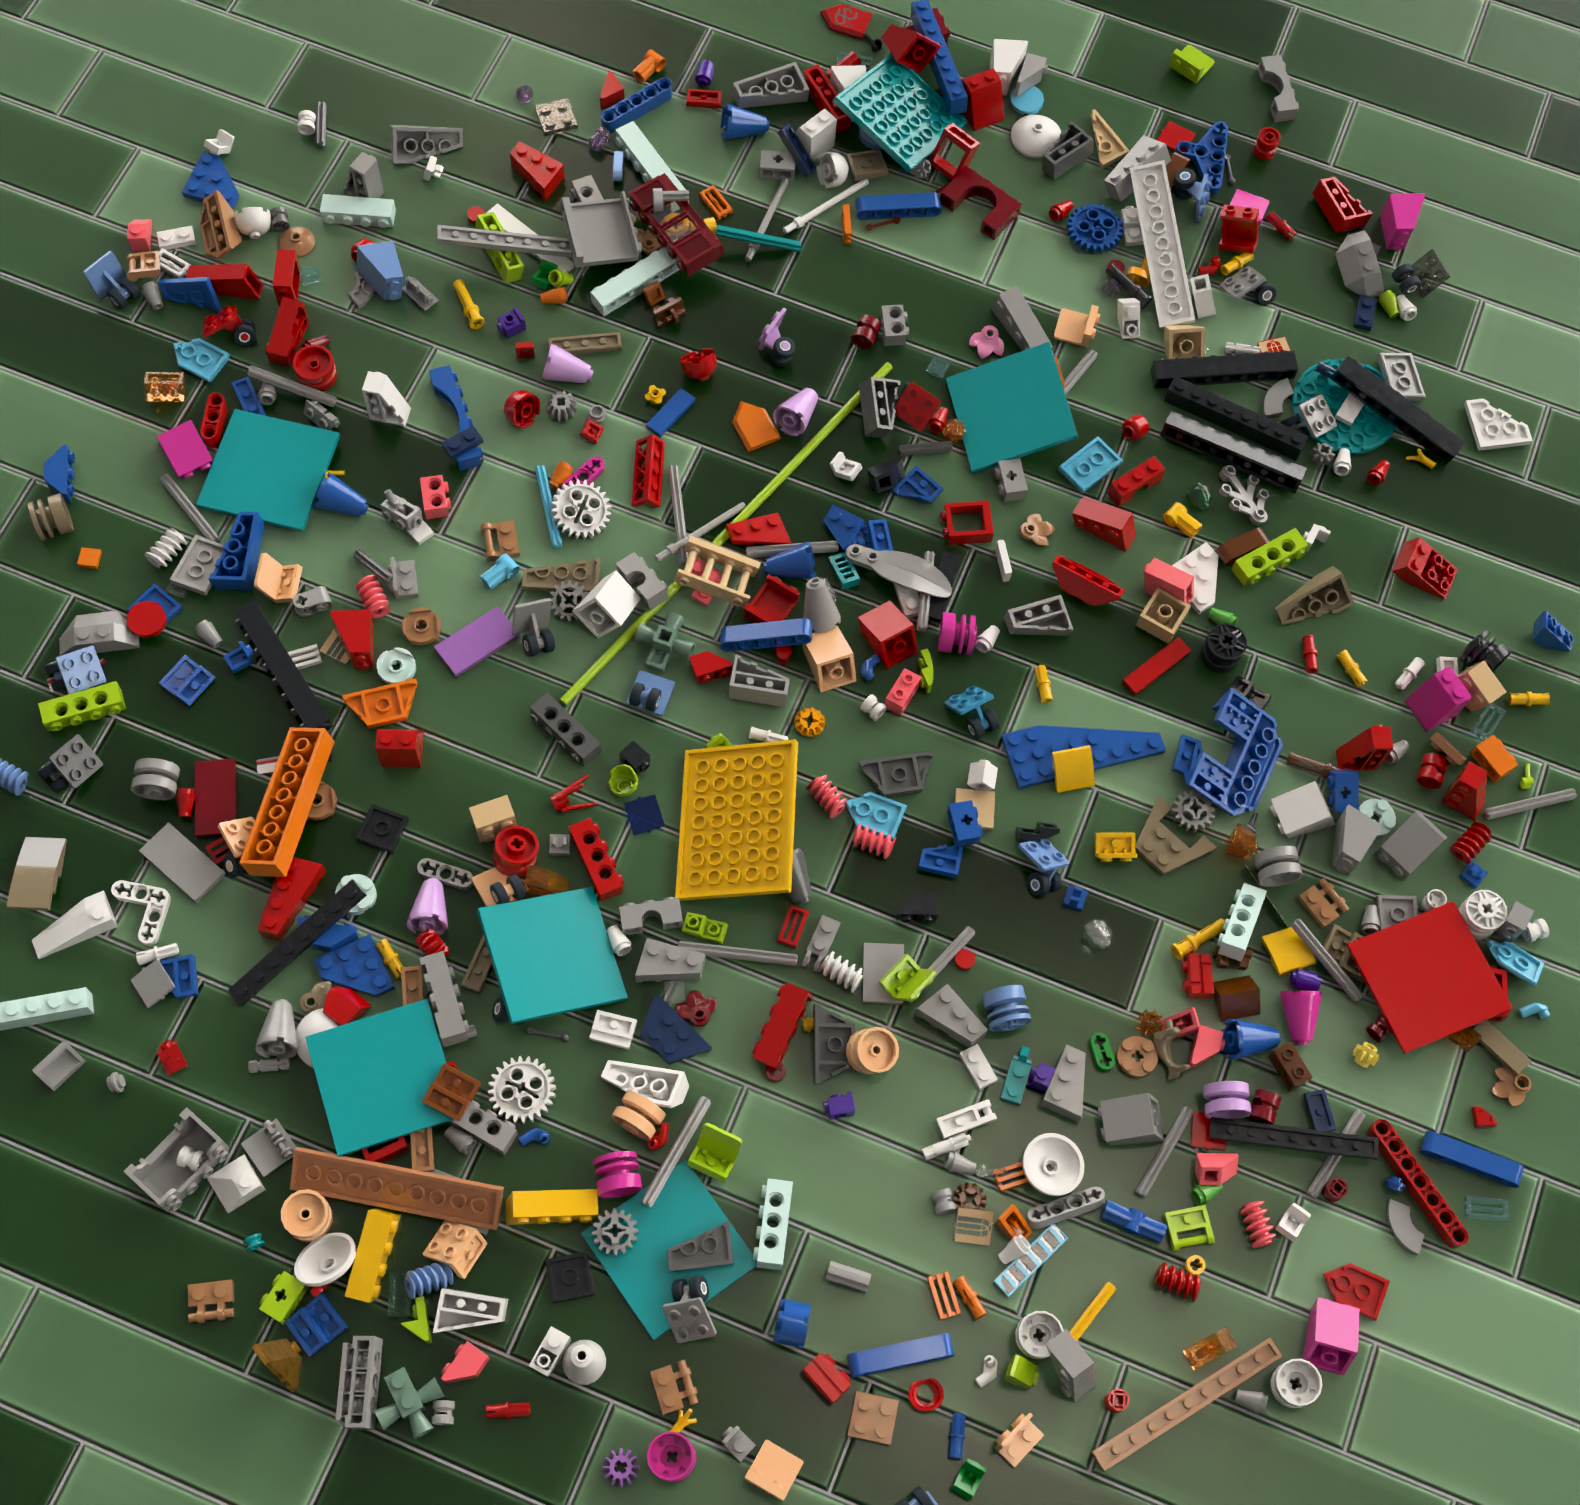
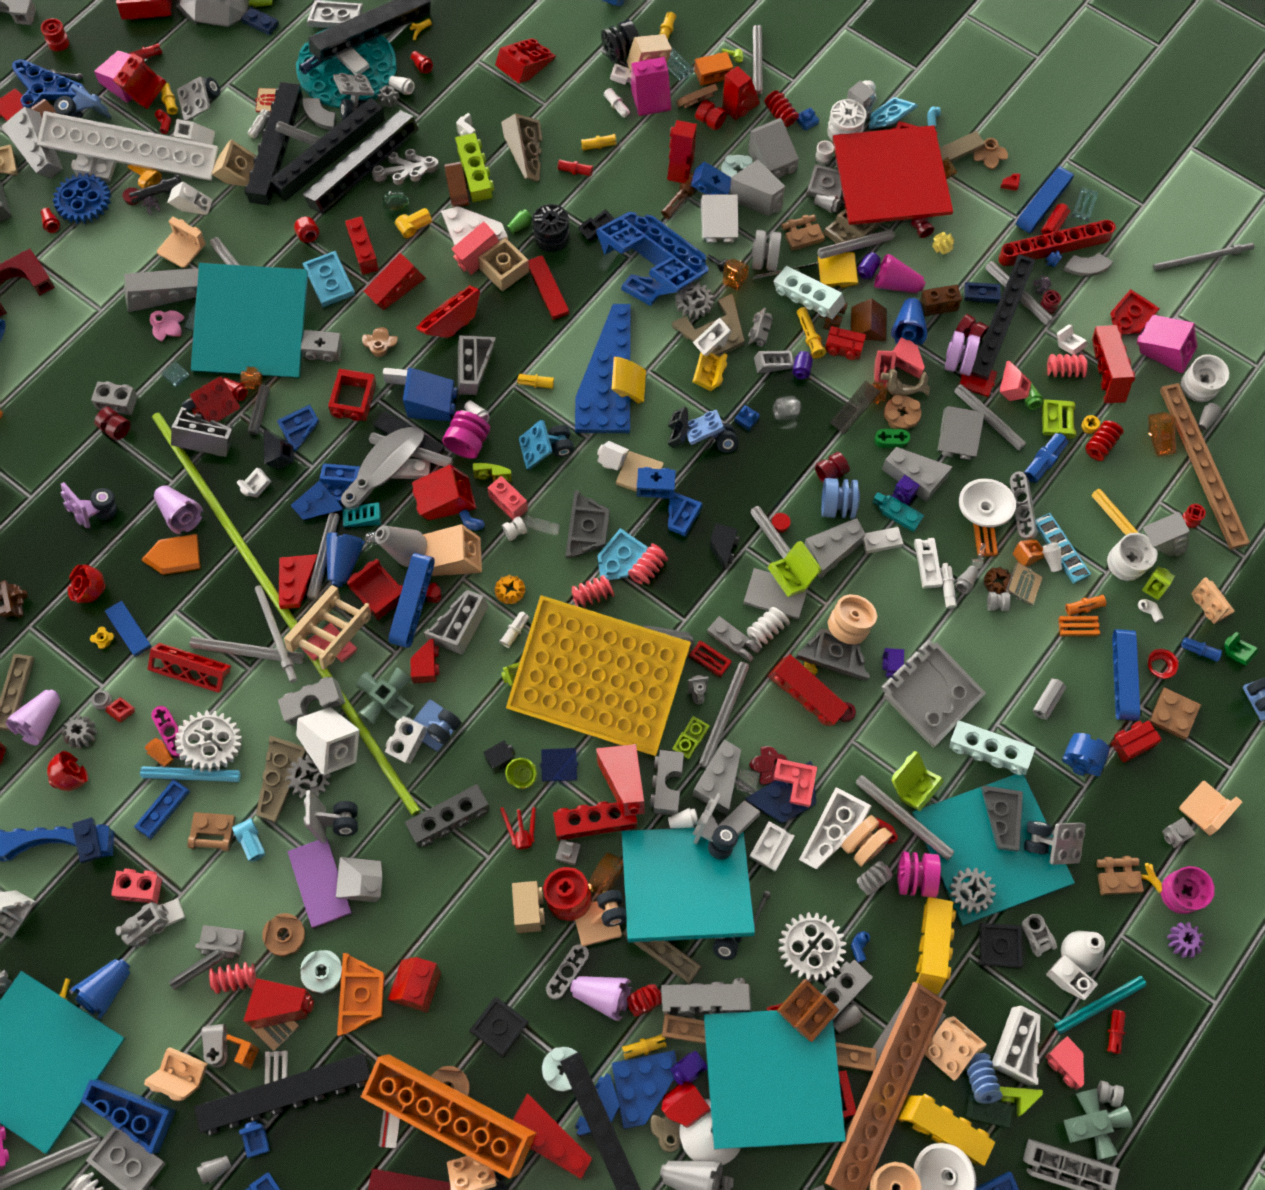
camera: 70 degrees left, 0 degrees up
none -> blue tile [134,779,191,840]
none -> orange panel [226,1034,259,1069]
none -> light grey axle [276,121,320,145]
none -> light grey slope [335,857,382,902]
none -> white brick [385,716,428,764]
none -> blue slope [403,368,458,421]
none -> clear axle [523,516,560,535]
none -> slope [596,744,645,816]
none -> dark purple brick [670,1050,708,1085]
none -> light grey hinge [687,675,709,704]
none -> white slope [693,318,732,357]
none -> plate [693,793,738,860]
none -> light grey tile [718,800,760,836]
none -> light grey hinge [748,308,773,347]
none -> light grey slope [754,351,794,373]
none -> coral plate [773,759,817,807]
none -> dark purple brick [792,351,813,379]
none -> dark red wheel [814,452,850,483]
none -> clear smoke tile [830,380,880,435]
none -> light grey gear [857,861,892,895]
none -> light grey hinge [881,640,986,748]
none -> light grey piece [1022,914,1057,957]
none -> plate [1033,275,1052,294]
none -> red axle [1041,203,1071,235]
none -> teal axle [1054,976,1147,1034]
none -> wedge [1092,325,1135,403]
none -> flat silver bar [1152,243,1255,271]

